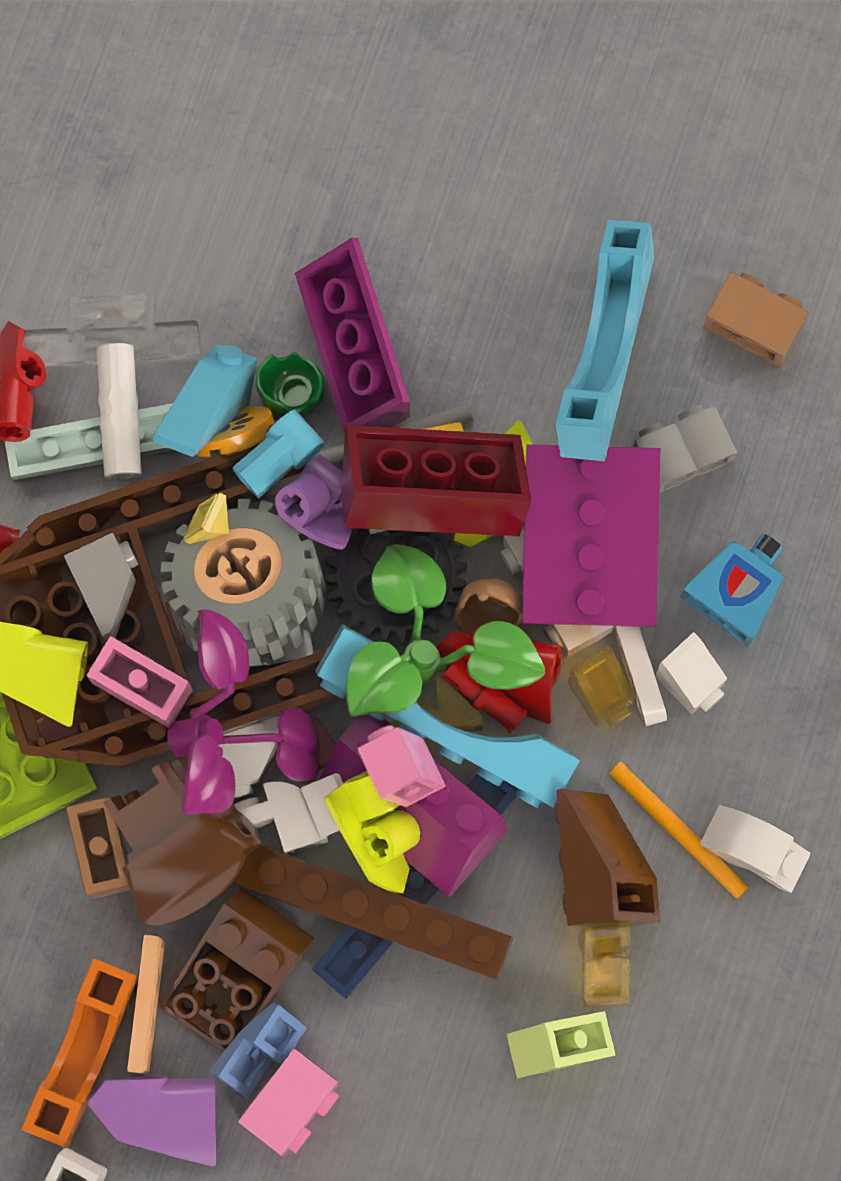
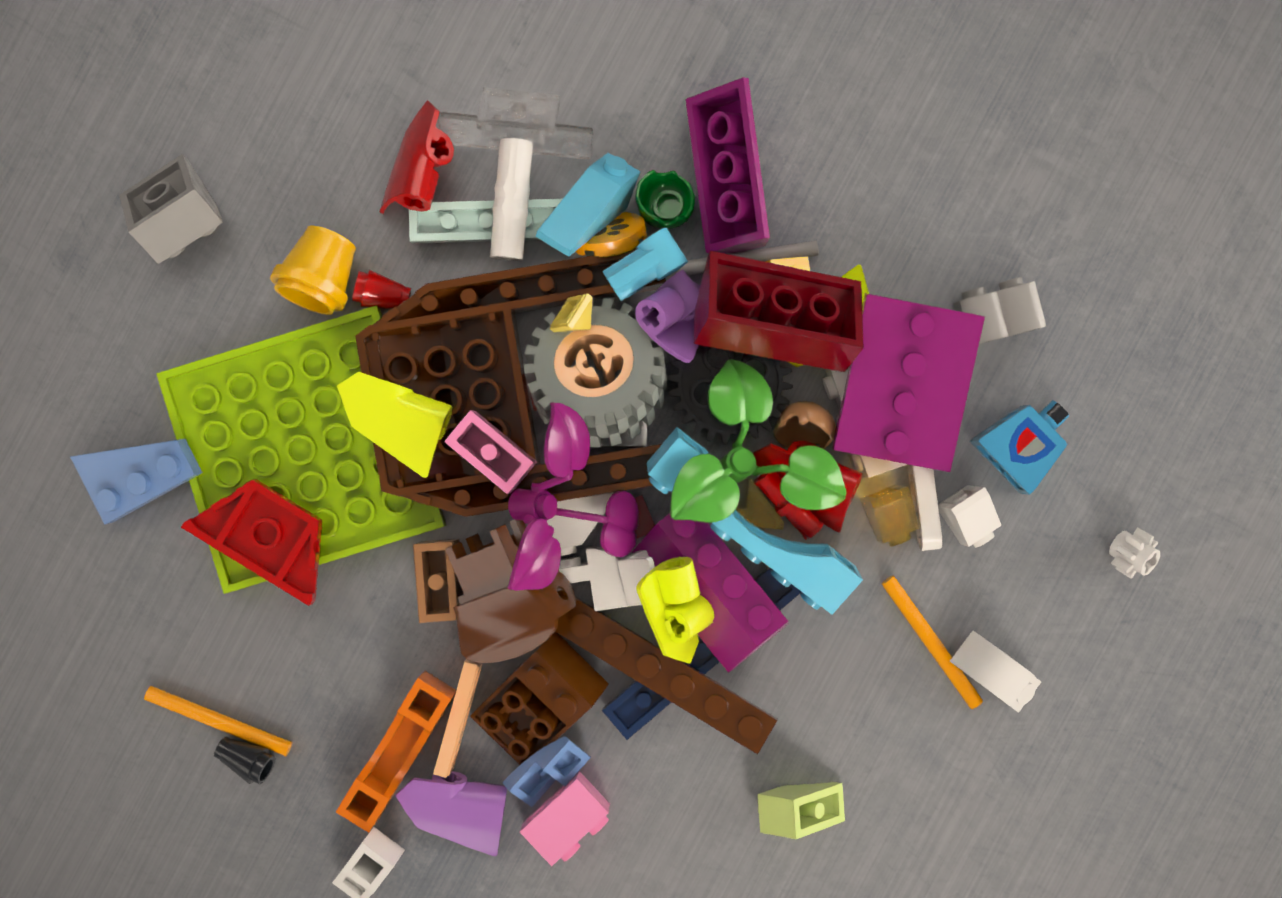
camera: 10 degrees right, 10 degrees up
light grey slope [64,532,138,642] -> none
bright pink brick [357,726,446,807] -> none
medium azure arch [555,219,655,461] -> none
reddish brown slope [555,789,660,928] -> none
clear yellow slope [578,922,630,1006] -> none
medium nougat brick [703,272,808,368] -> none

